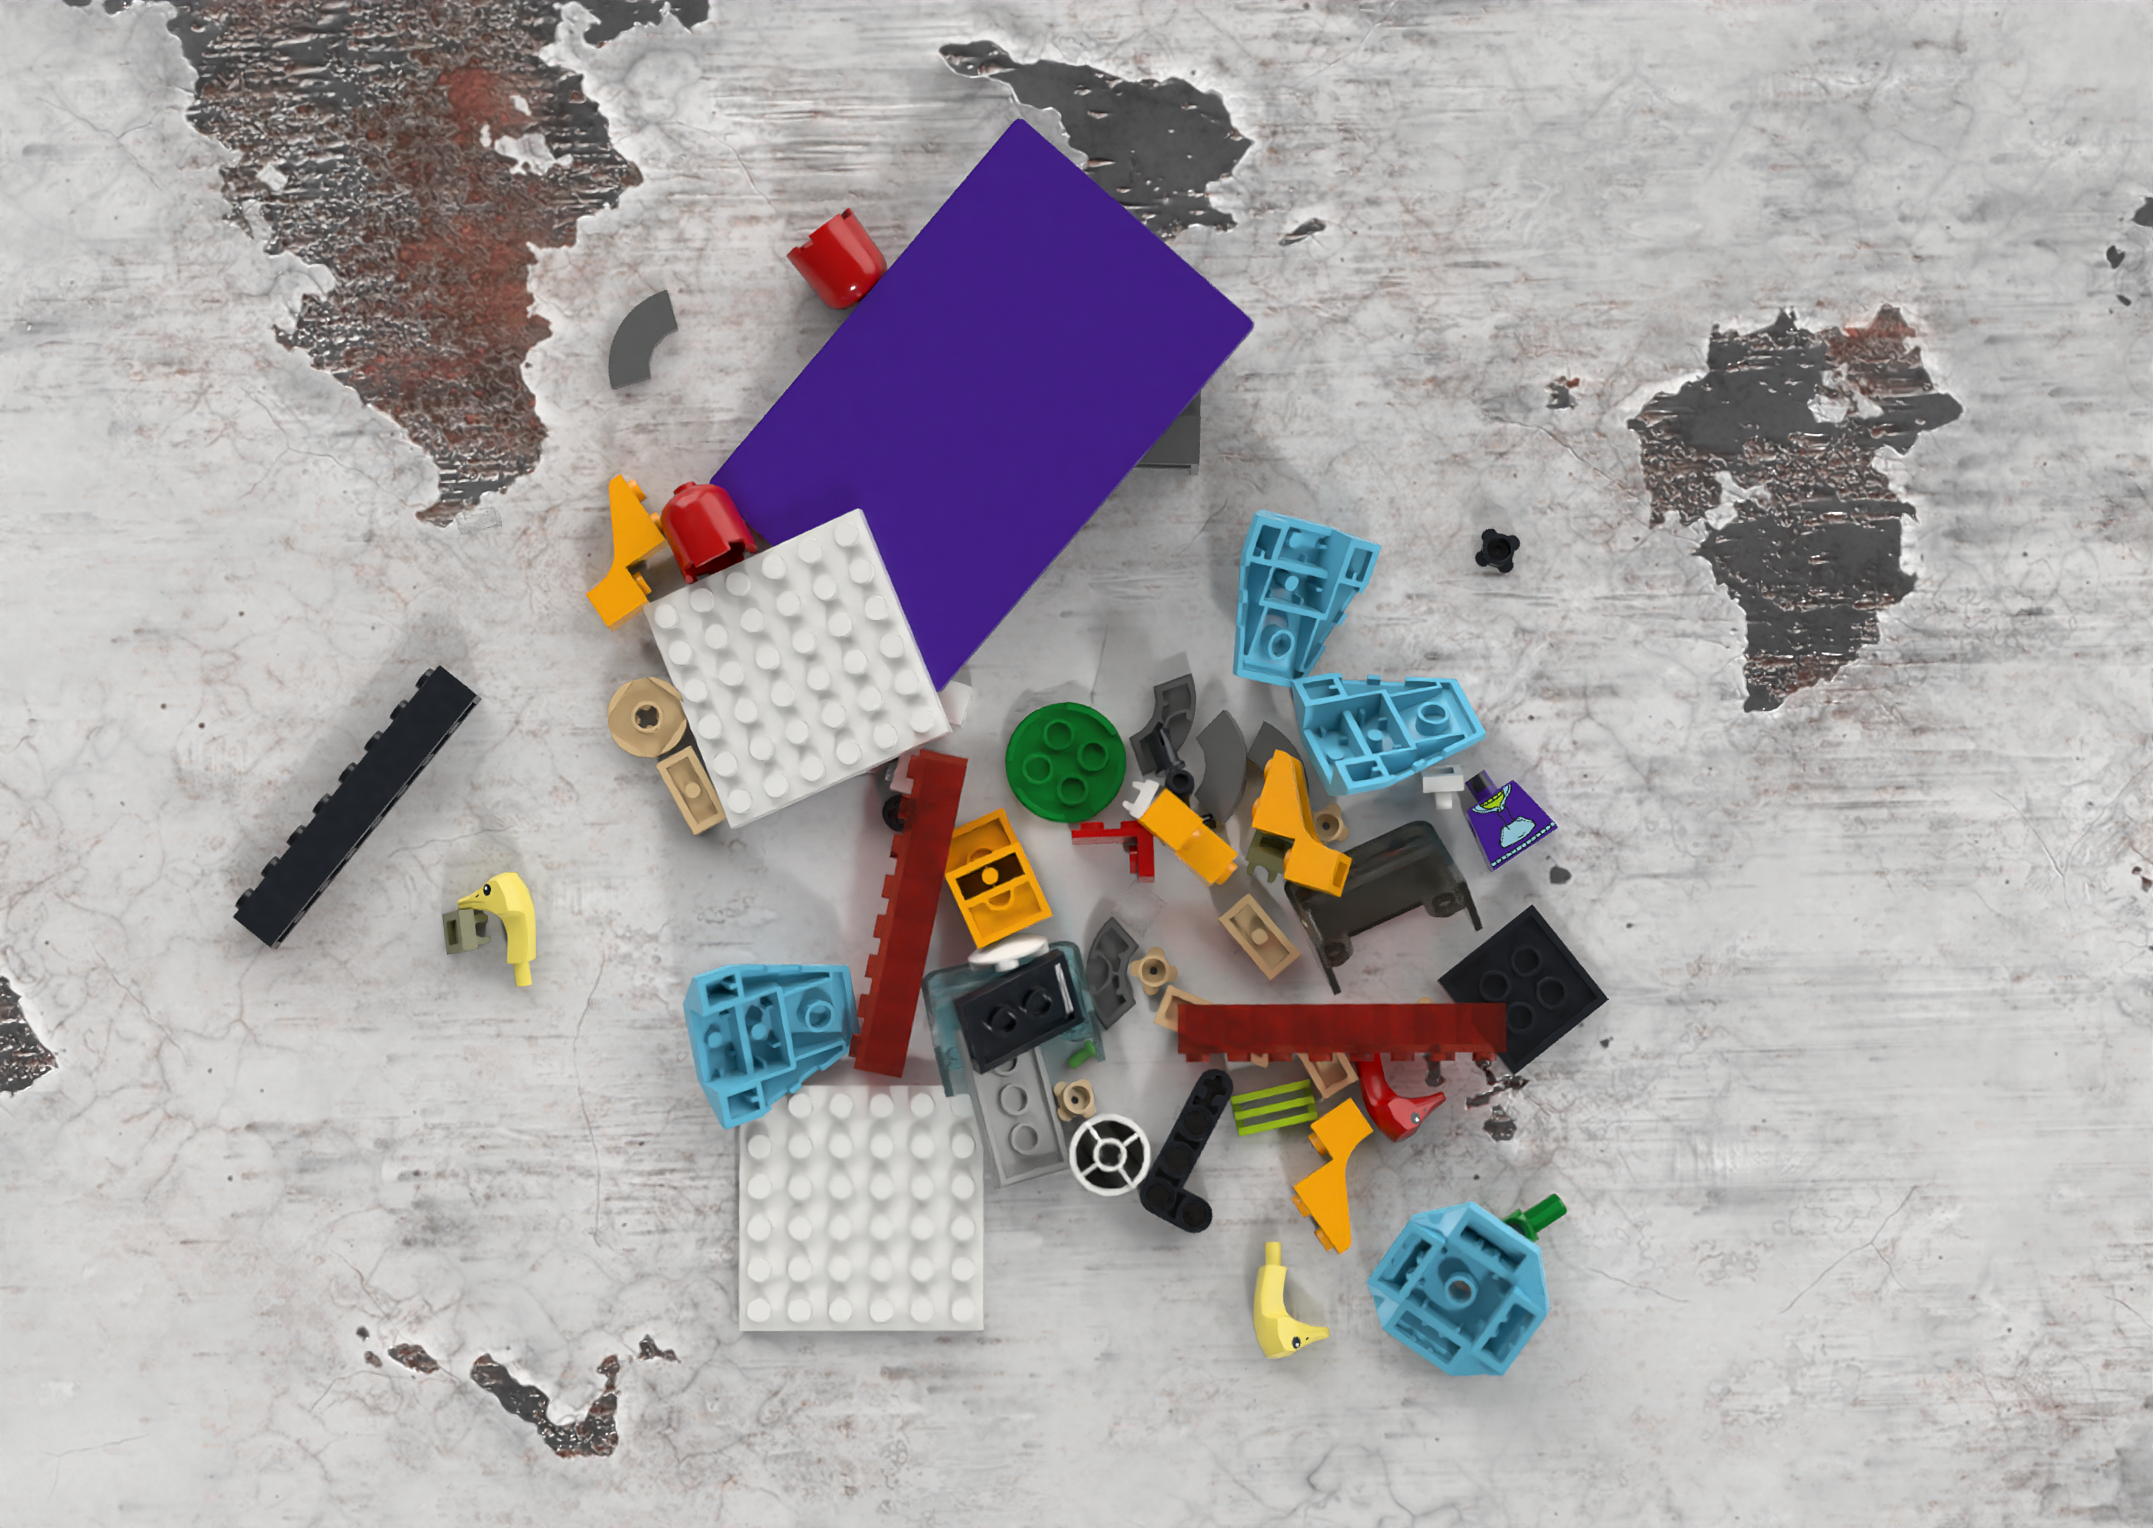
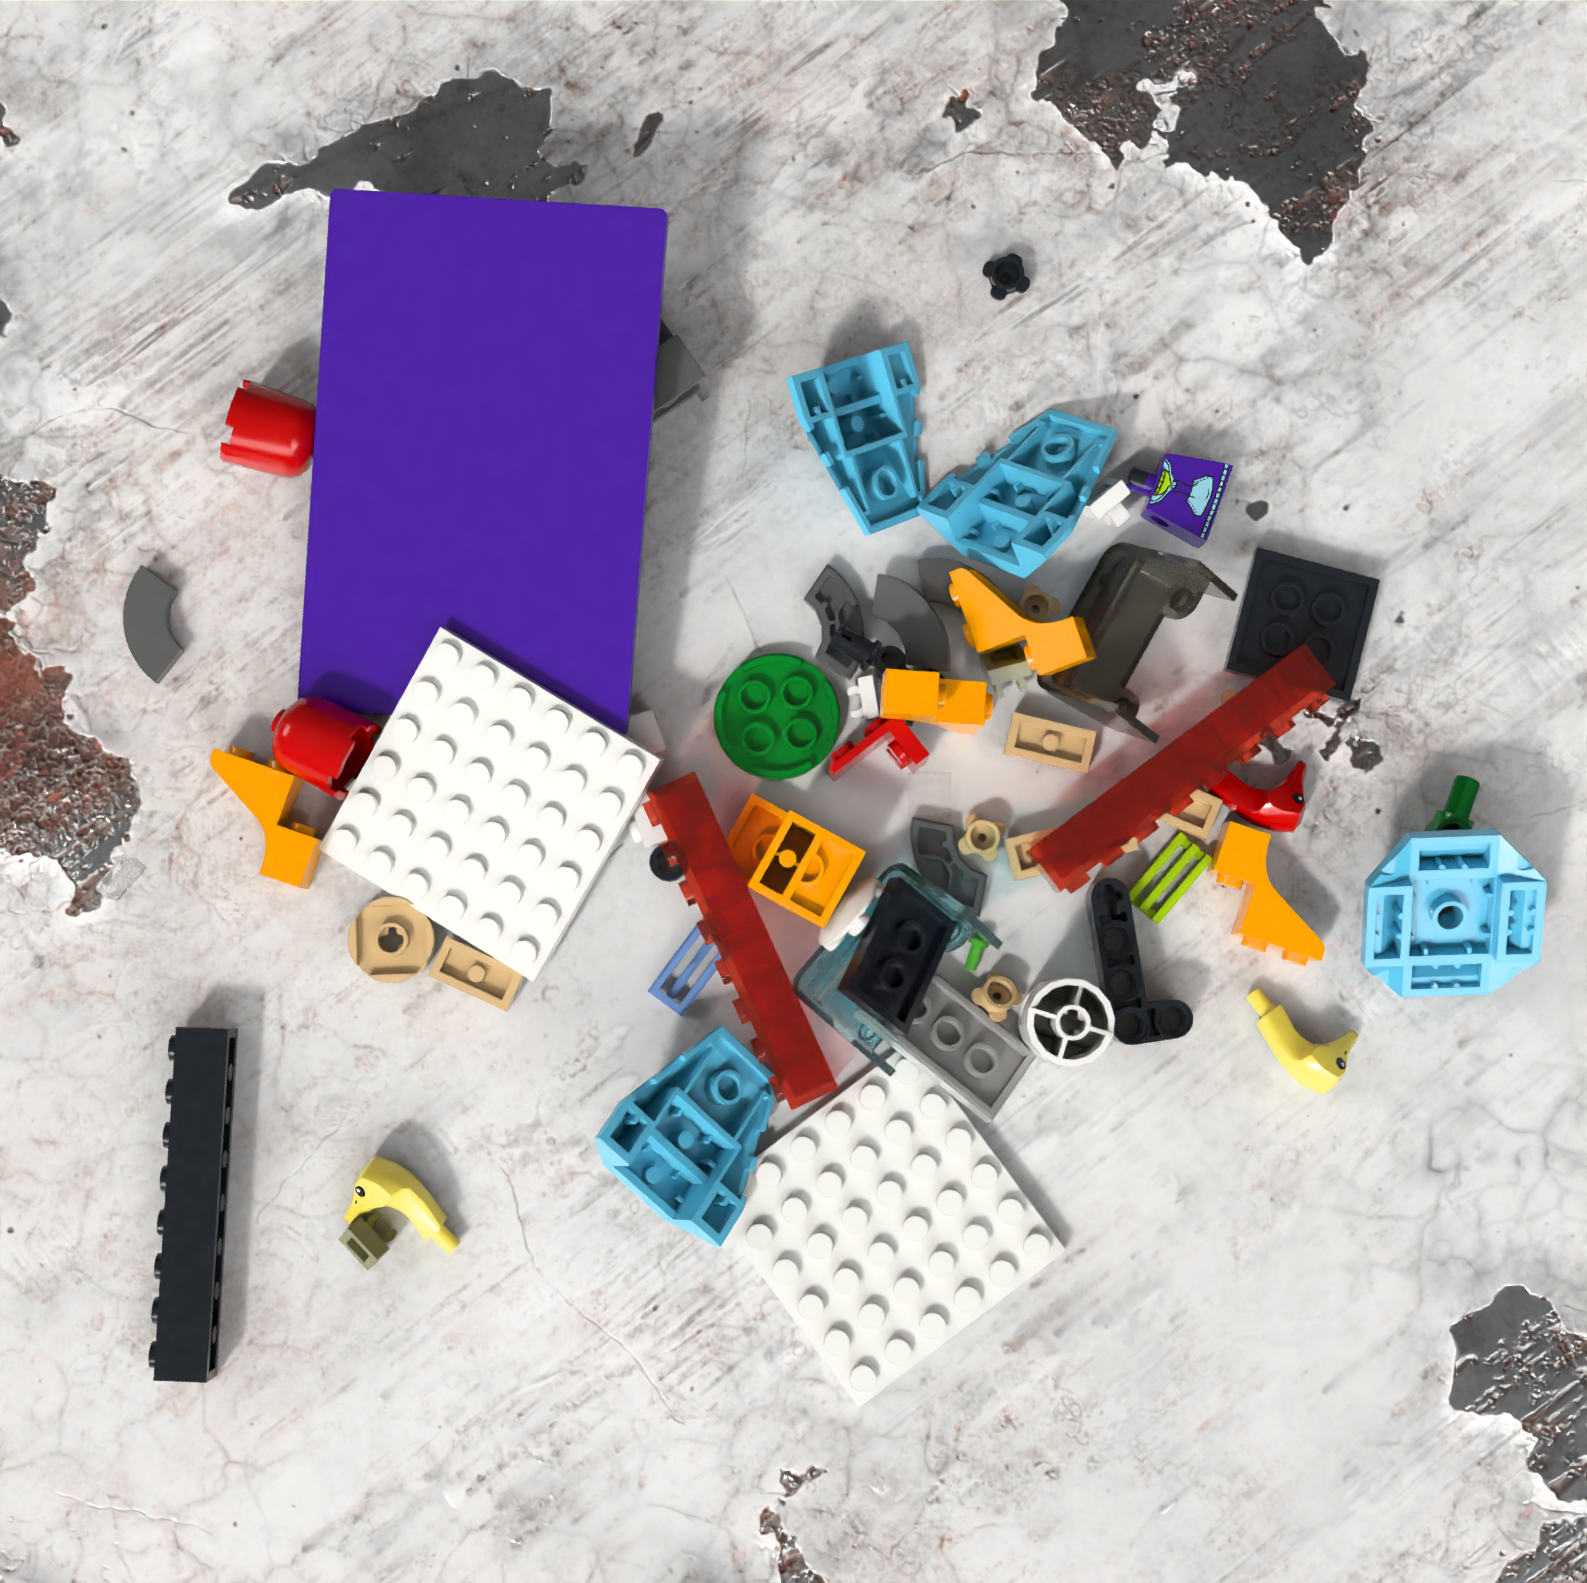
camera: 40 degrees left, 0 degrees up
none -> medium blue tile [648,922,733,1017]

